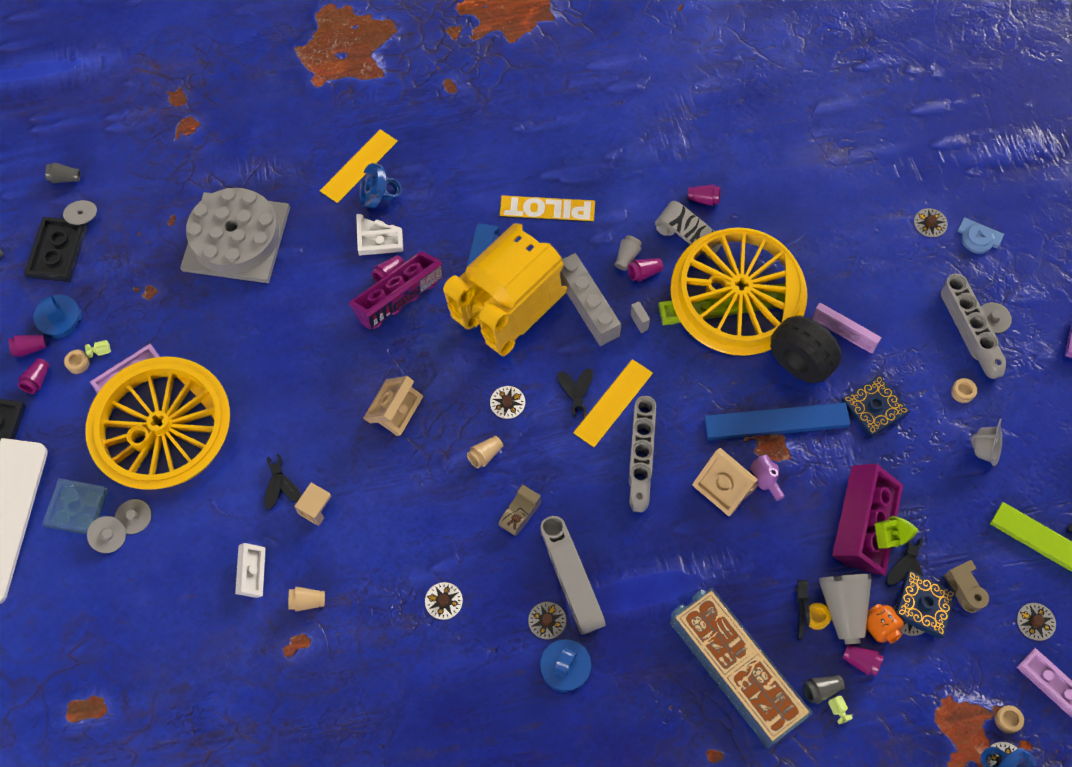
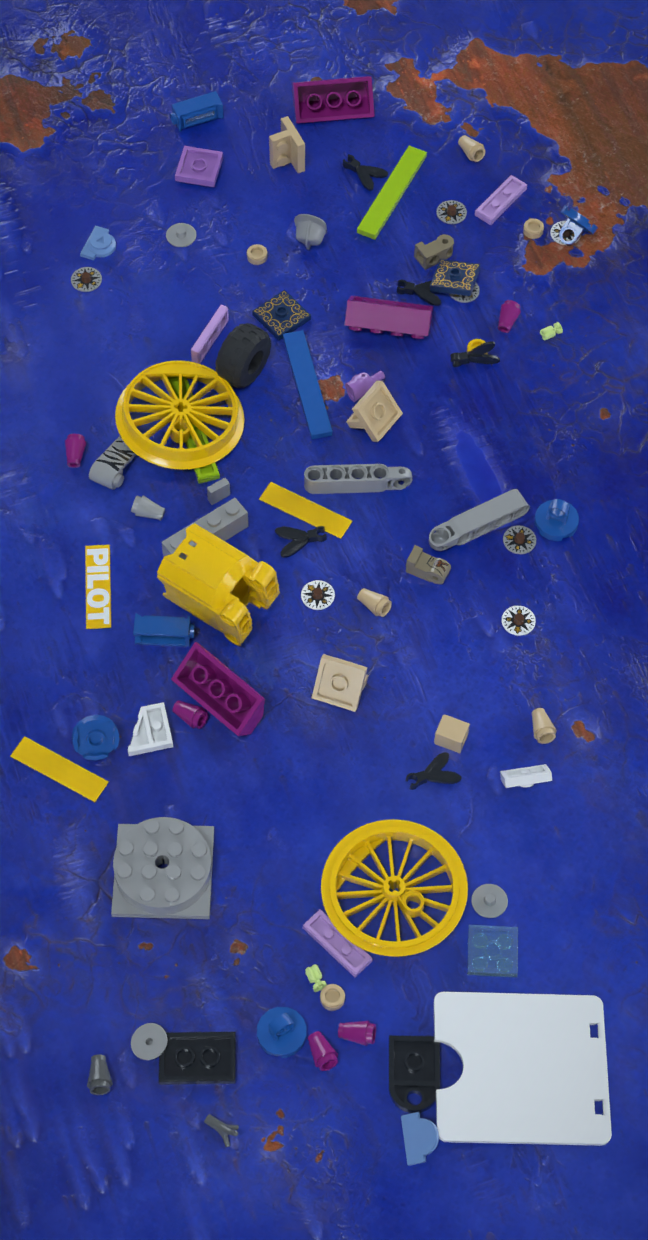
camera: 100 degrees left, 5 degrees down
light grey piece [87,516,126,553] -> none
magenta cone [628,258,663,282] -> none
brick [670,588,813,749] -> none
dark grey cone [803,675,845,704] -> none
light grey cone [819,574,872,644] -> none
orange head [866,604,904,644] -> none
lime tile [875,516,918,548] -> none
light grey piece [940,273,1006,379] -> none

